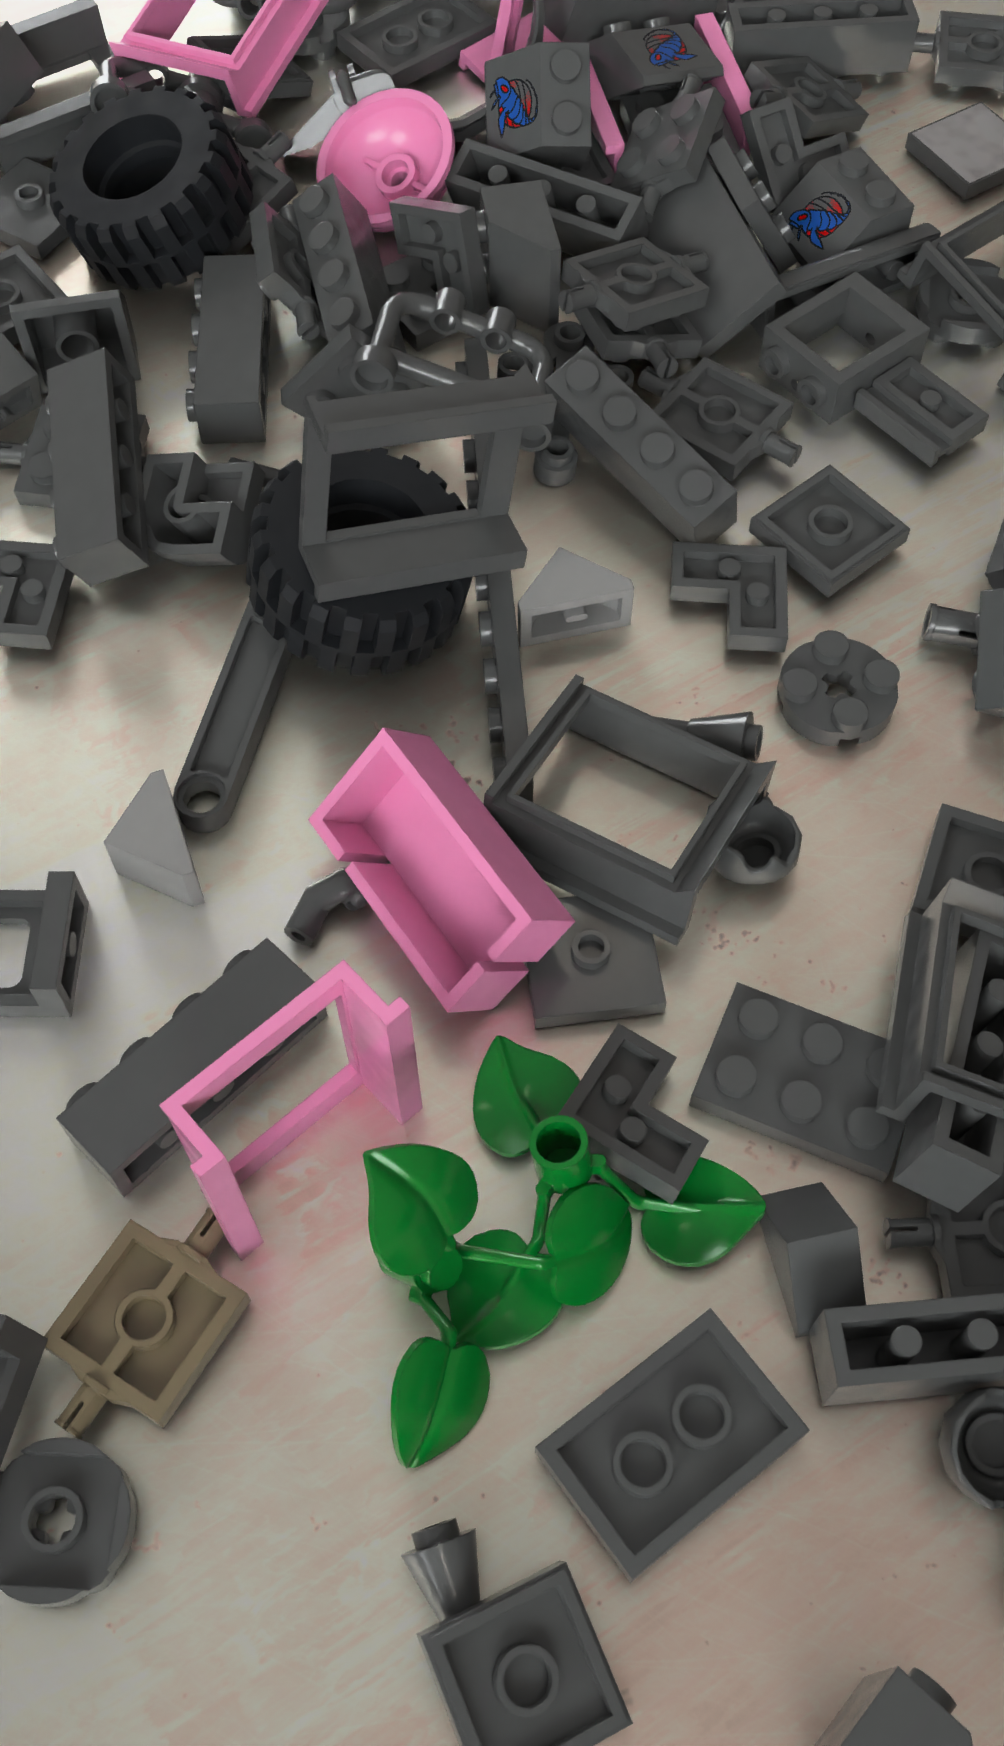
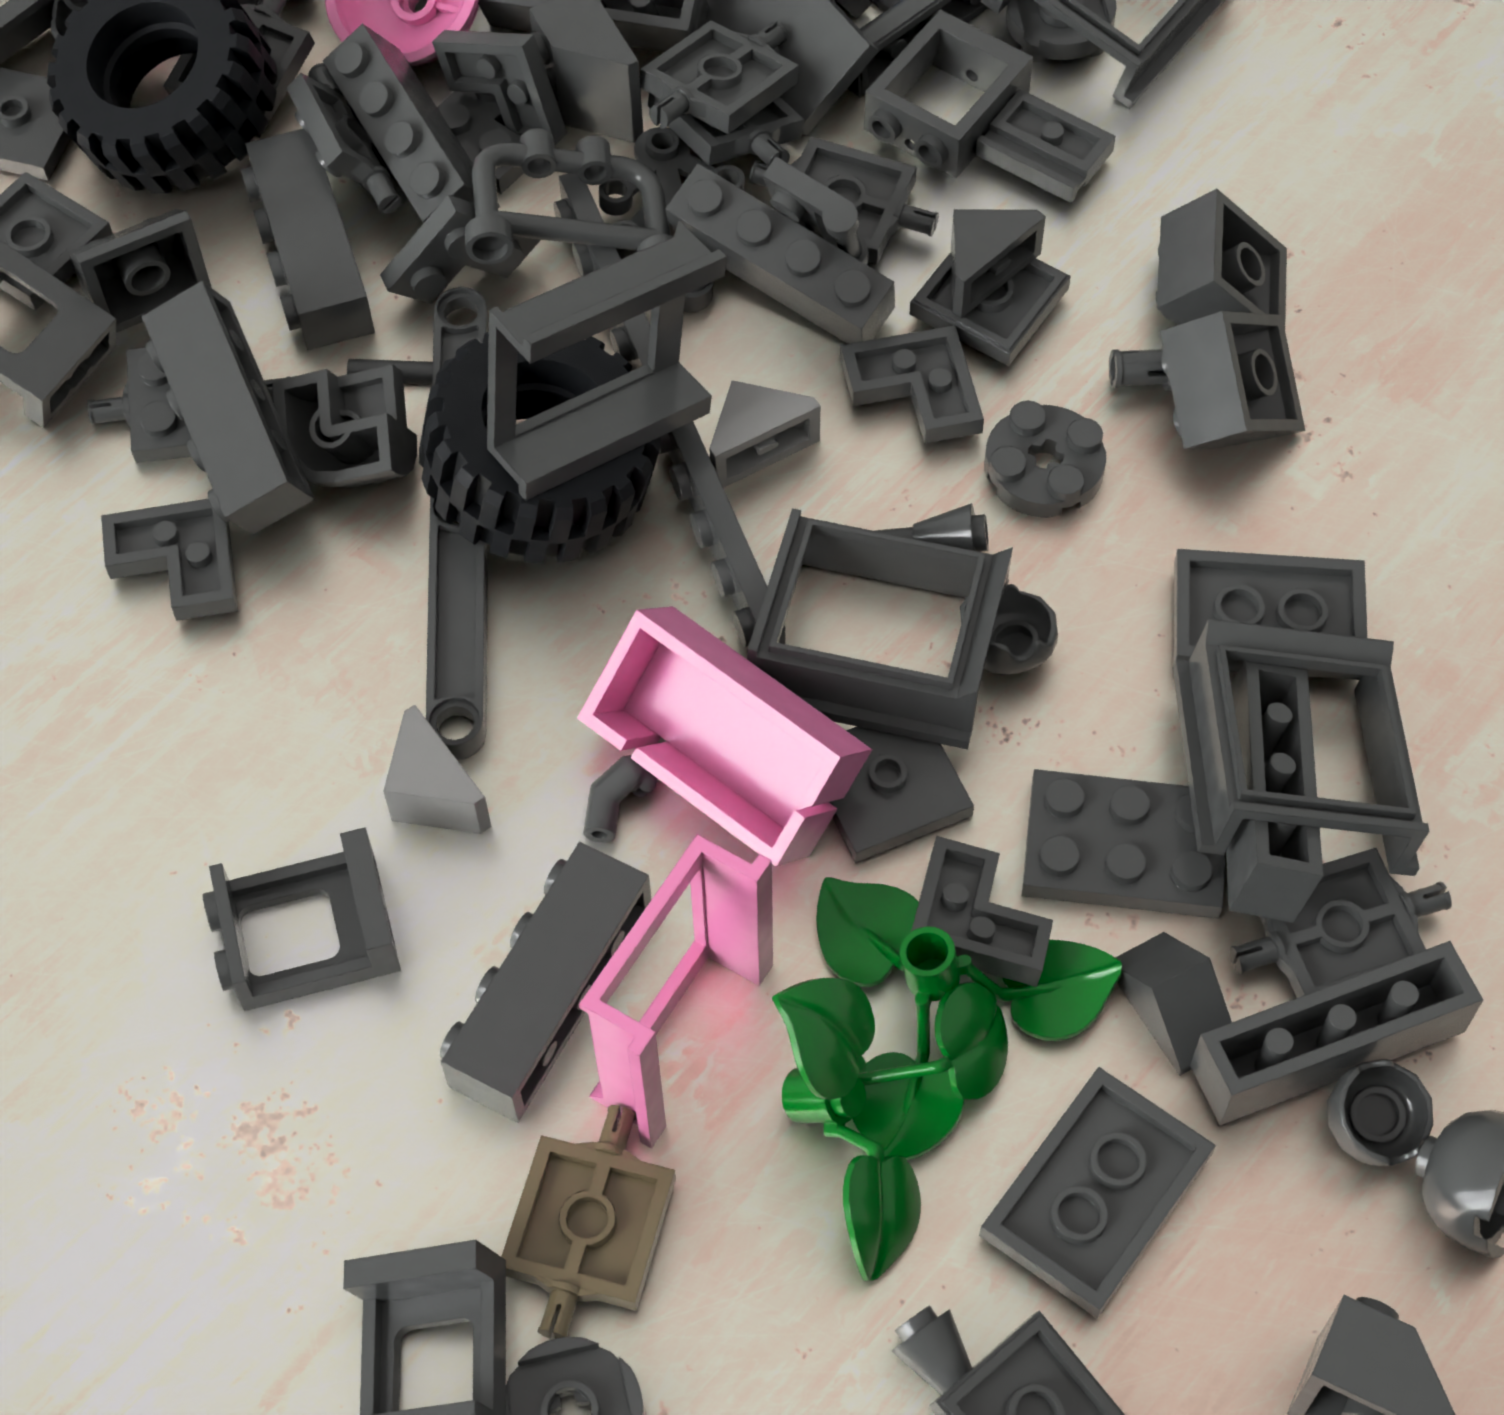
camera: 15 degrees left, 0 degrees up
none -> dark grey plate [763,156,869,265]
none -> dark grey slope [951,209,1046,319]

